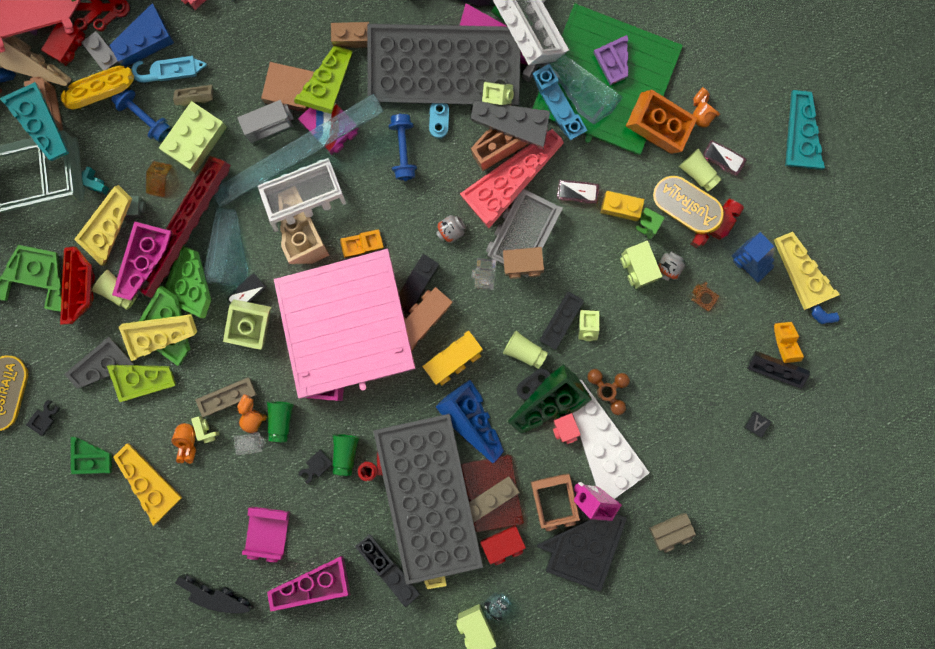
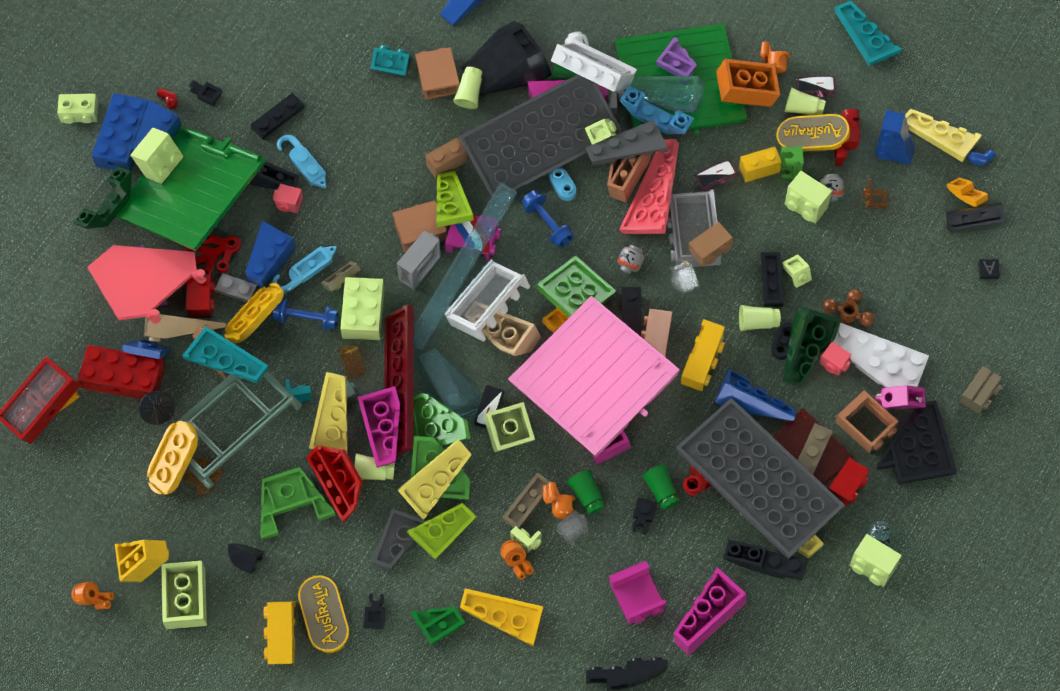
camera: 30 degrees left, 20 degrees down
none -> bright green plate [536,256,616,318]

